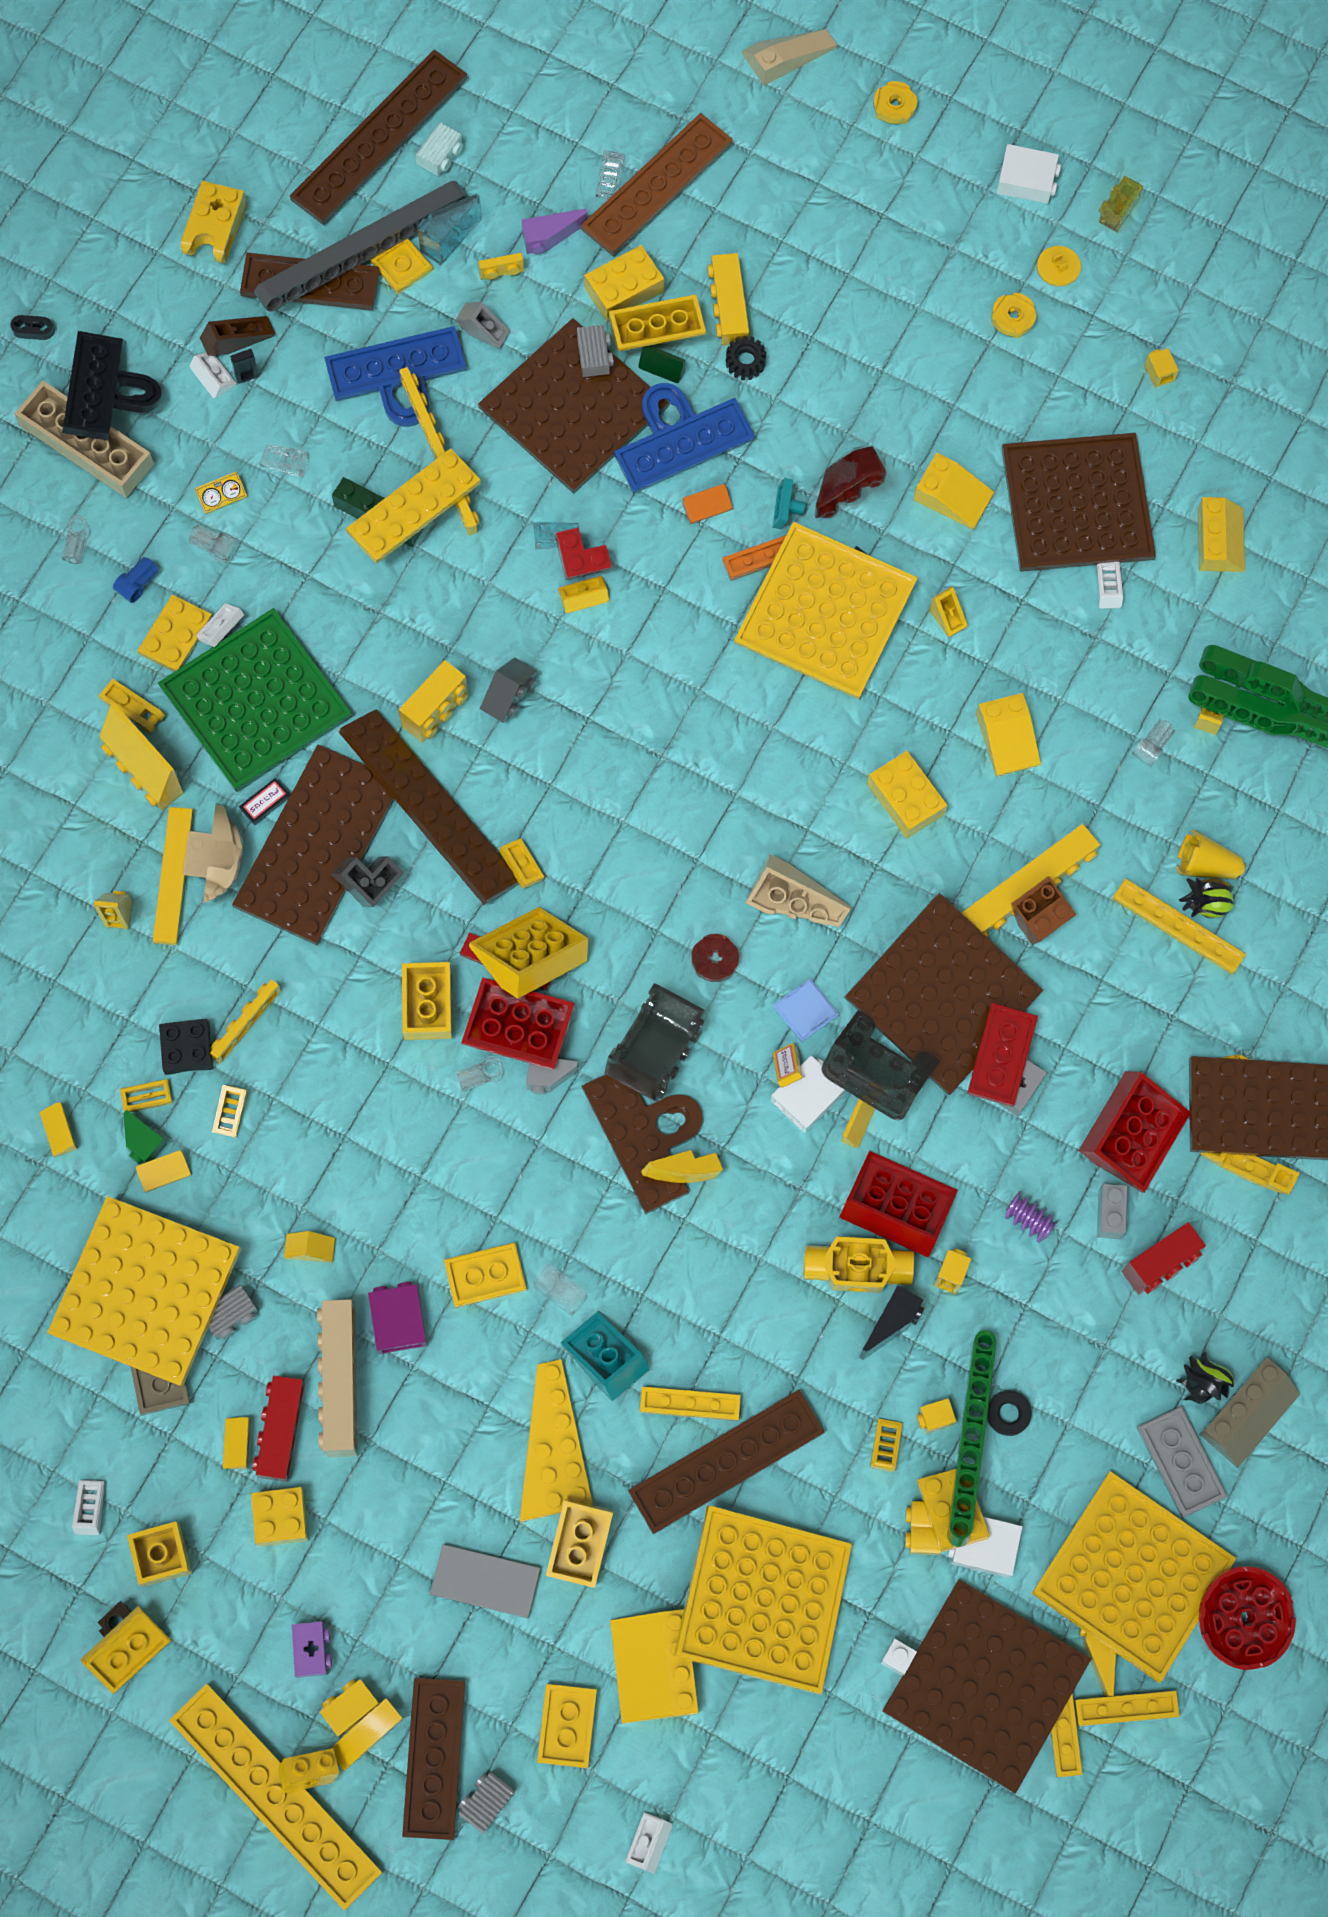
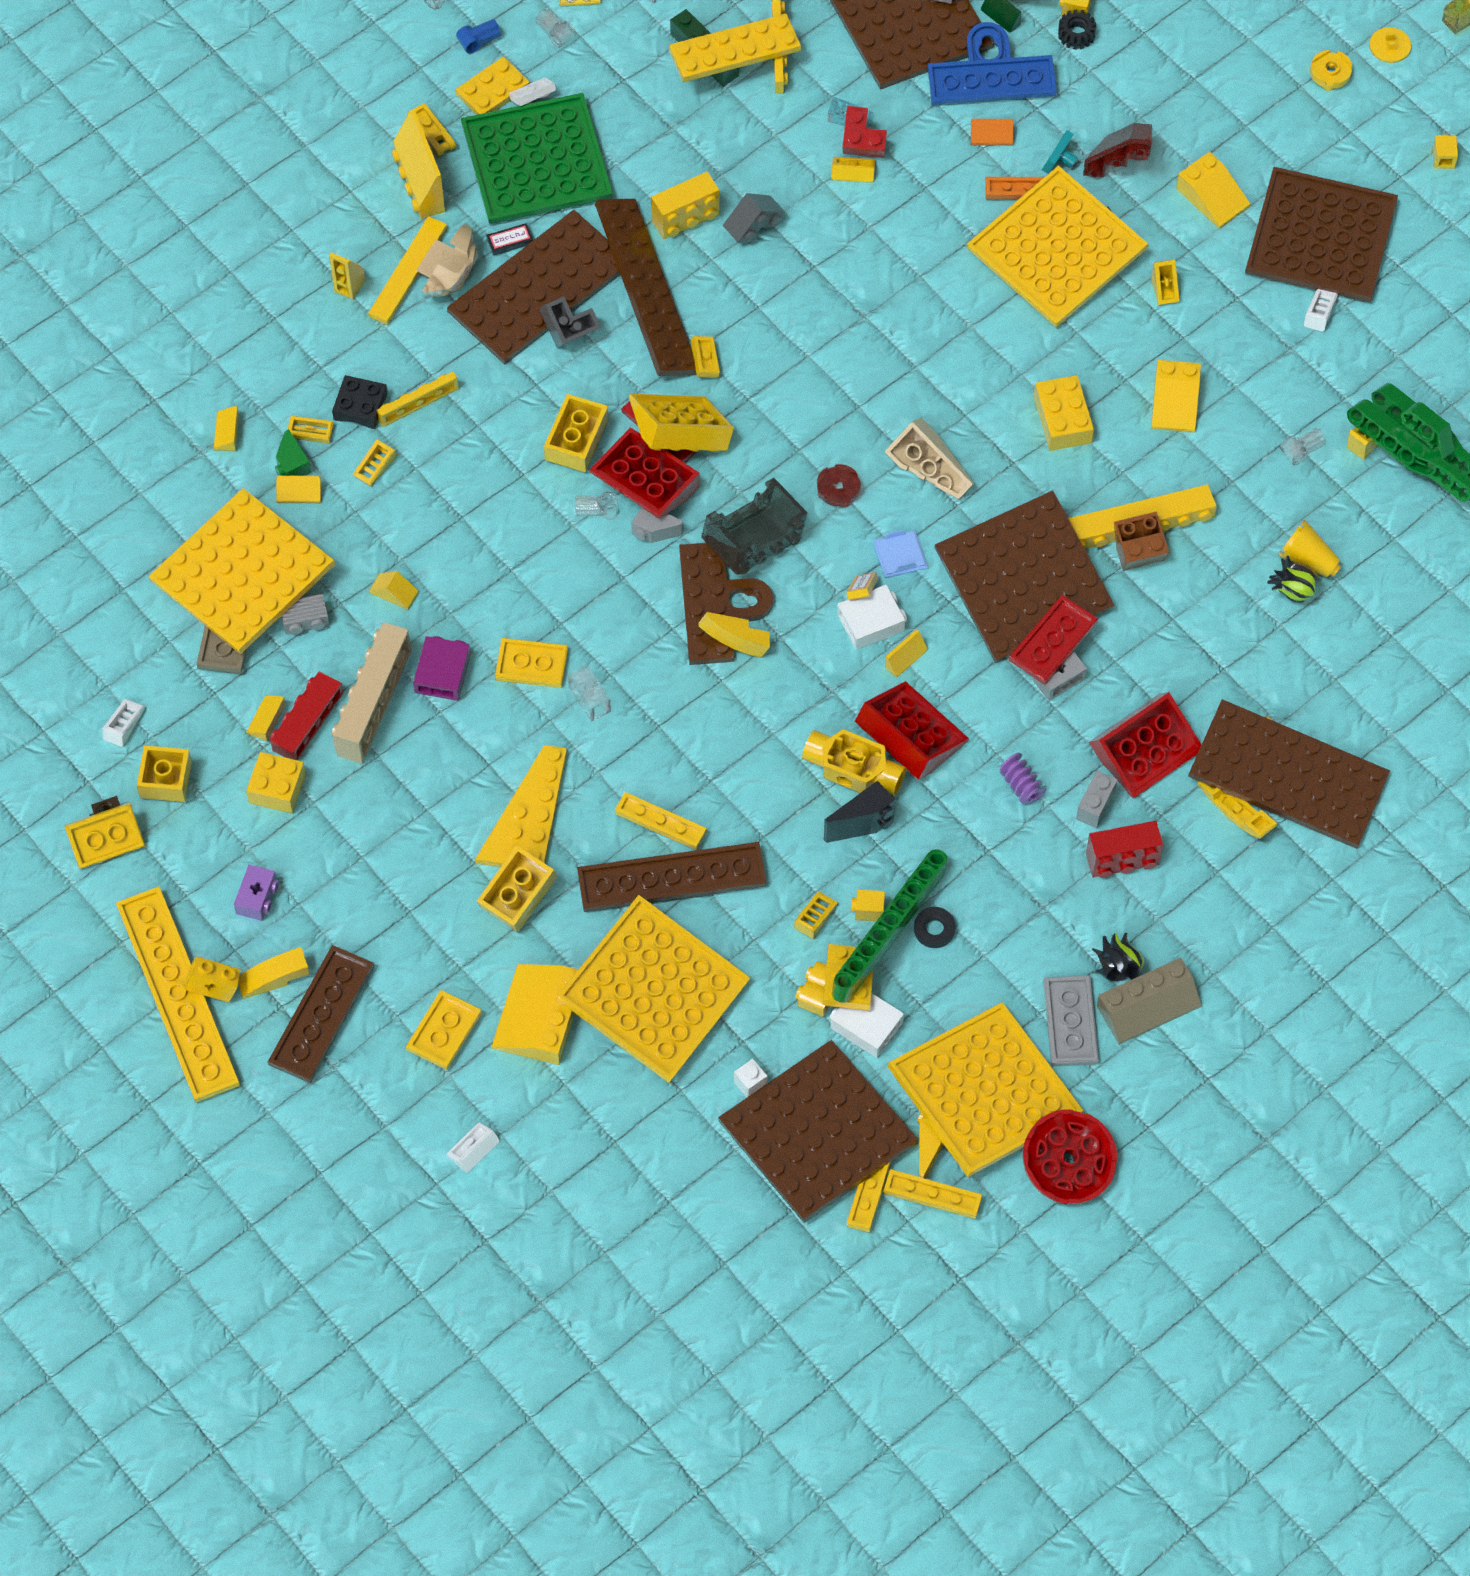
camera: 25 degrees right, 10 degrees down
yellow brick [320,1679,380,1738] -> none
light grey tile [430,1545,540,1619] -> none
light grey brick [458,1772,515,1834] -> none
teal slope [560,1311,650,1401] -> none
clear smoke windscreen [821,1010,940,1120] -> none
yellow brick [933,1249,971,1295] -> none
yellow tile [1112,878,1246,975] -> none
yellow slope [1197,497,1245,572] -> none

